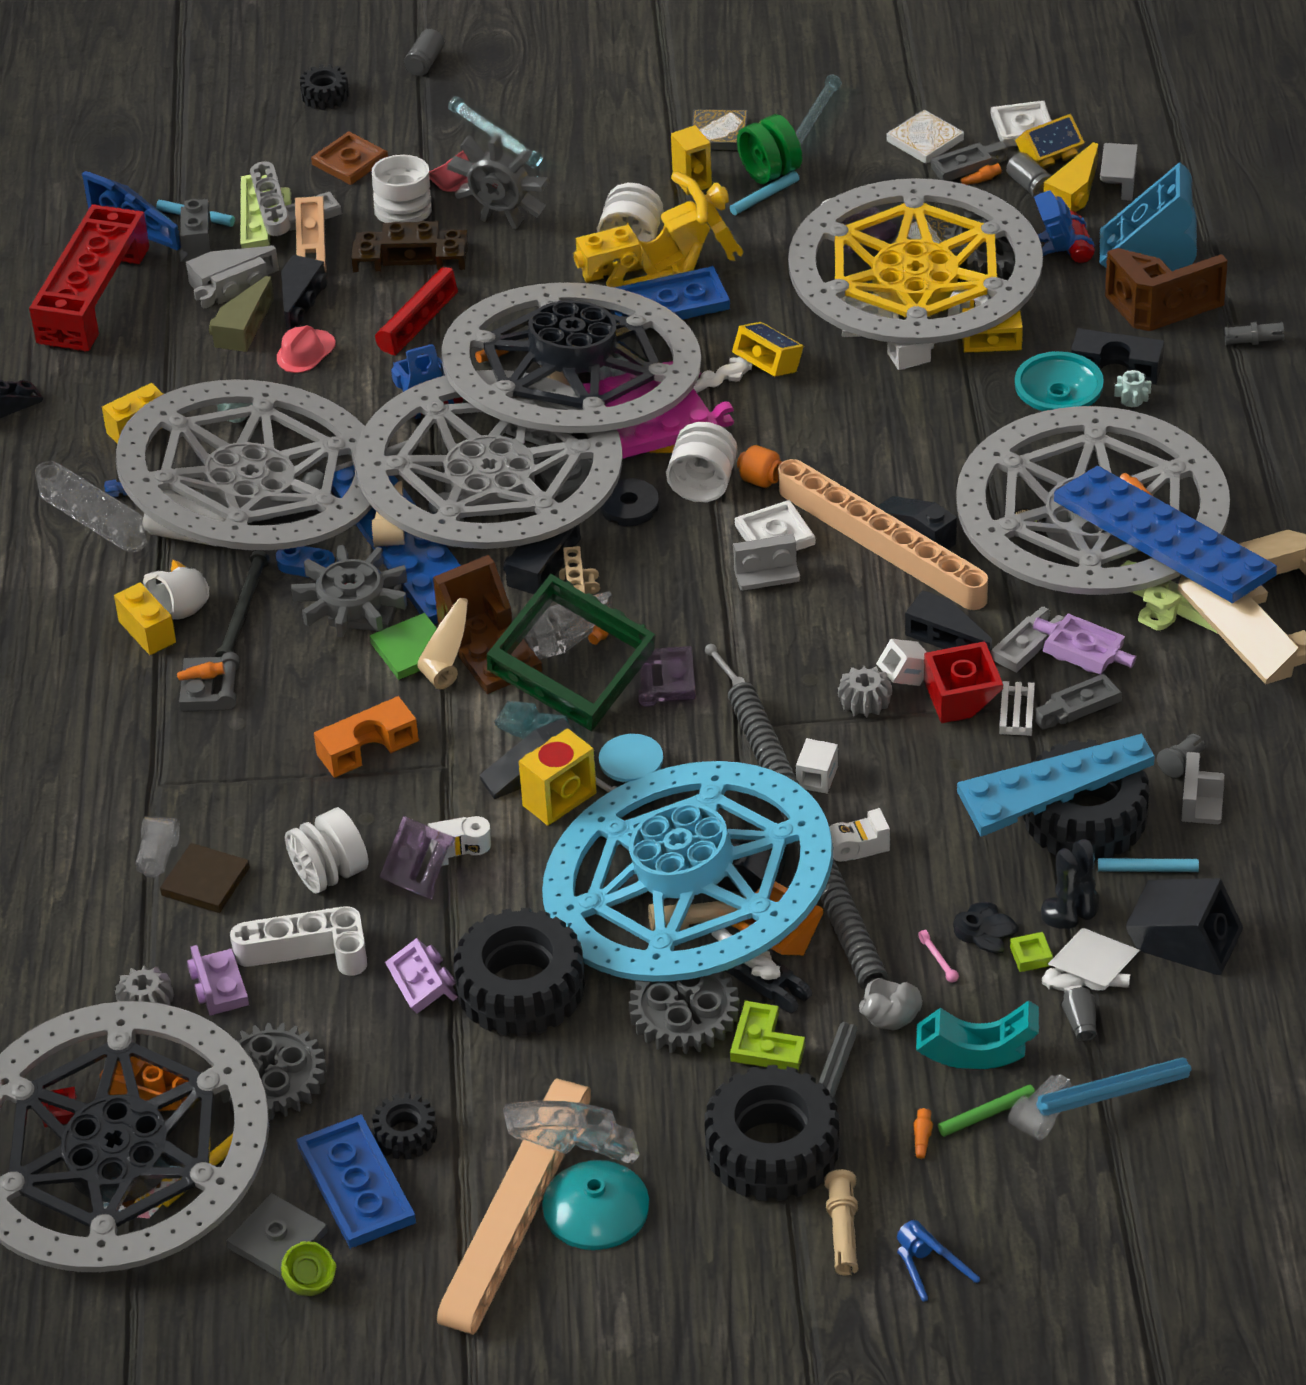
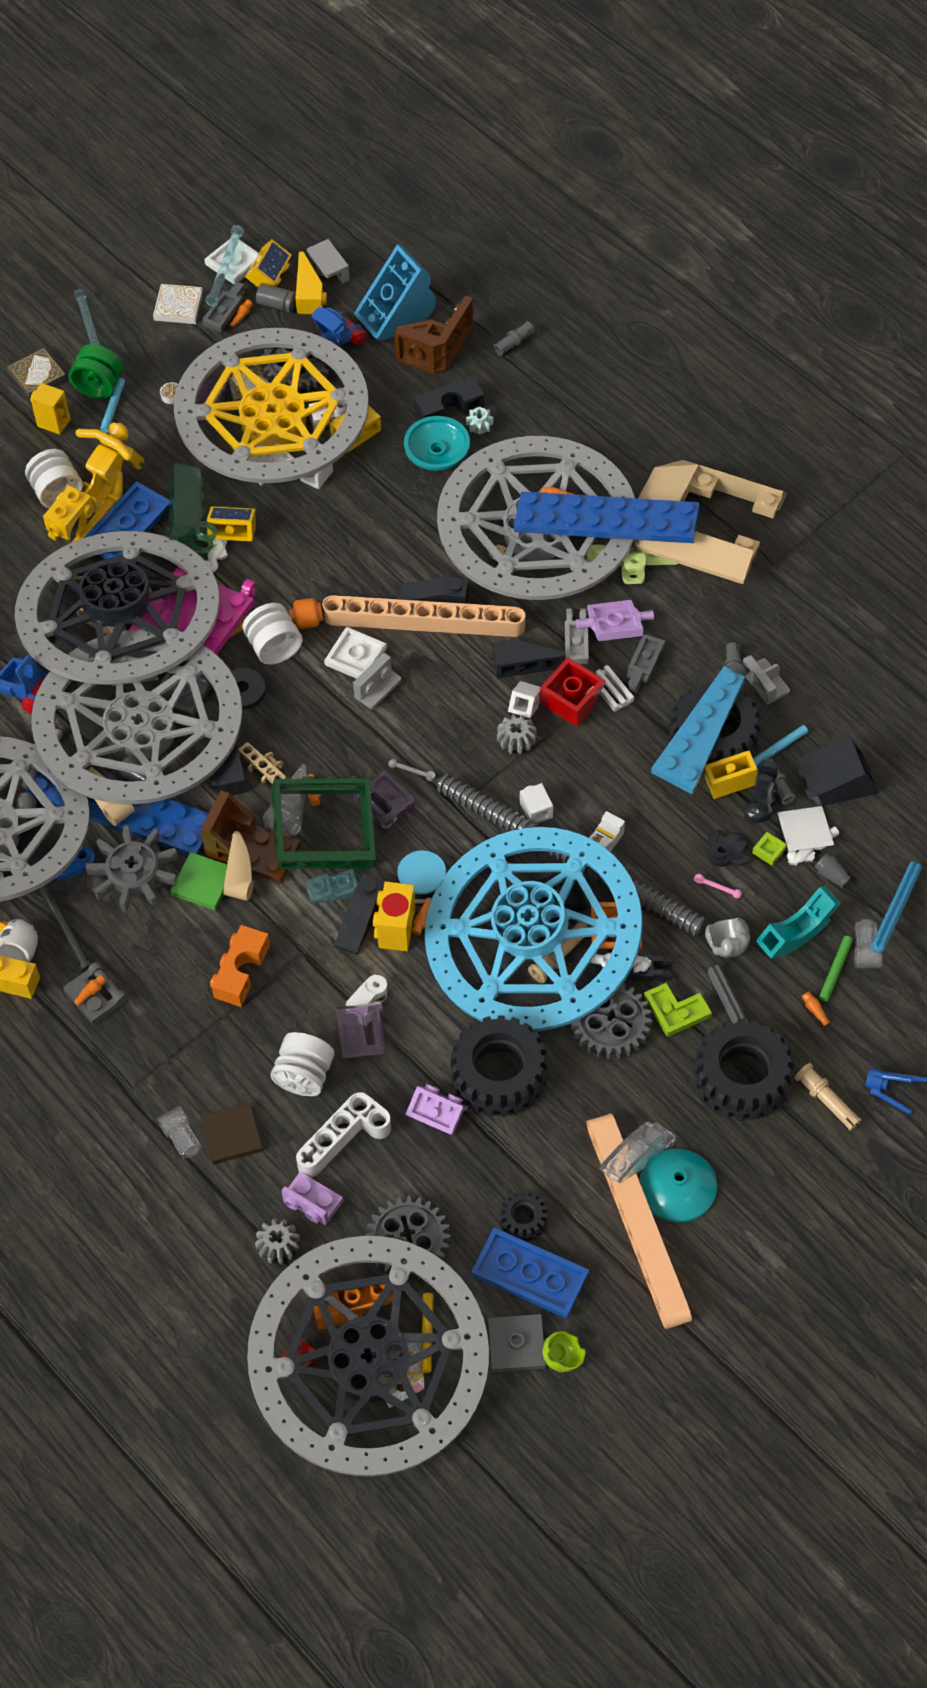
camera: 40 degrees left, 15 degrees up
none -> clear green hinge [169,463,217,554]
none -> clear light blue bar [205,225,244,306]
none -> orange piece [412,900,431,935]
none -> yellow brick [704,751,758,799]
none -> dark grey pin [764,759,796,805]

